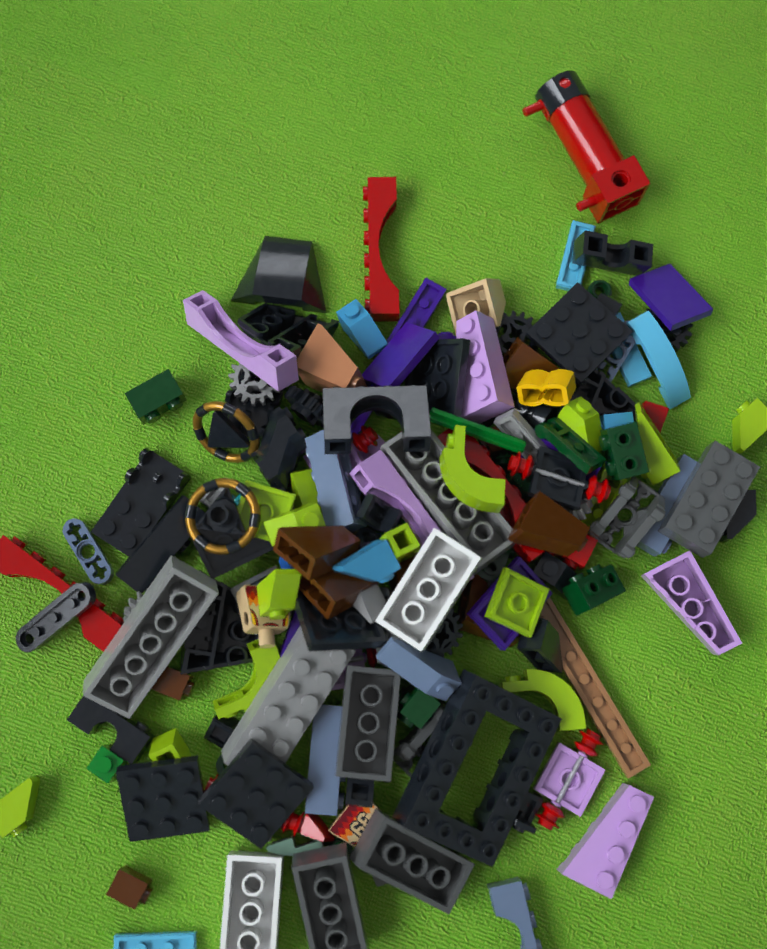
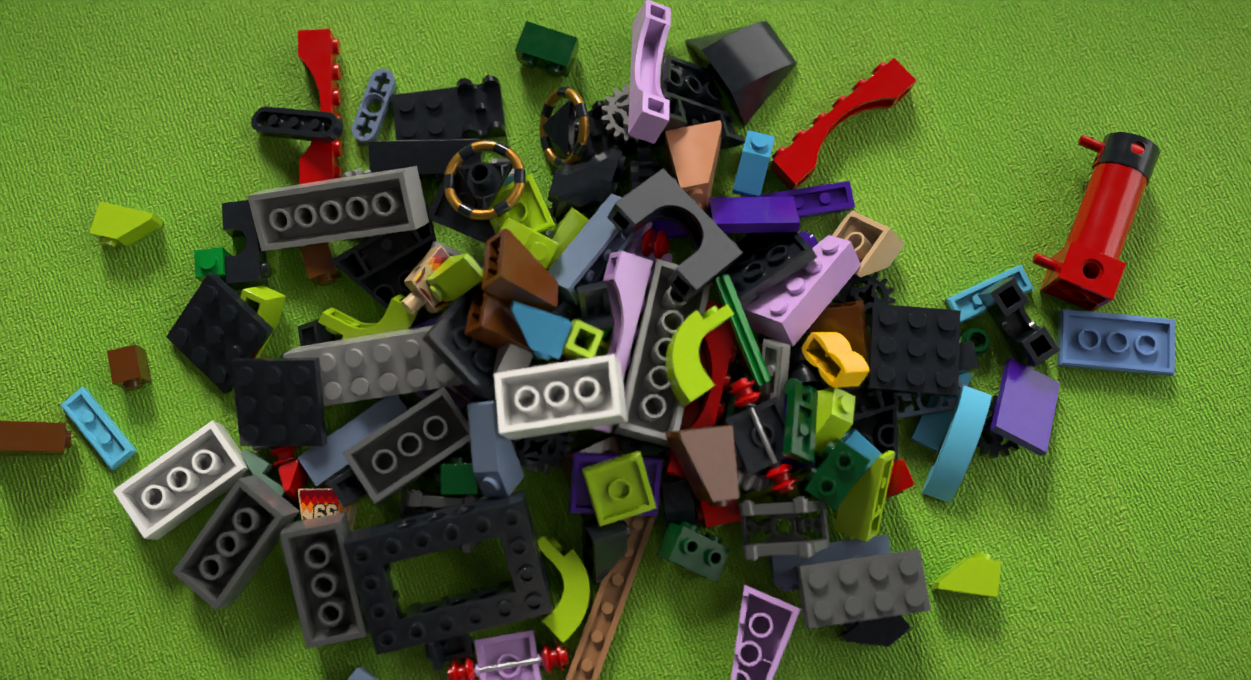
camera: 55 degrees right, 0 degrees up
none -> medium blue plate [1057,309,1175,376]

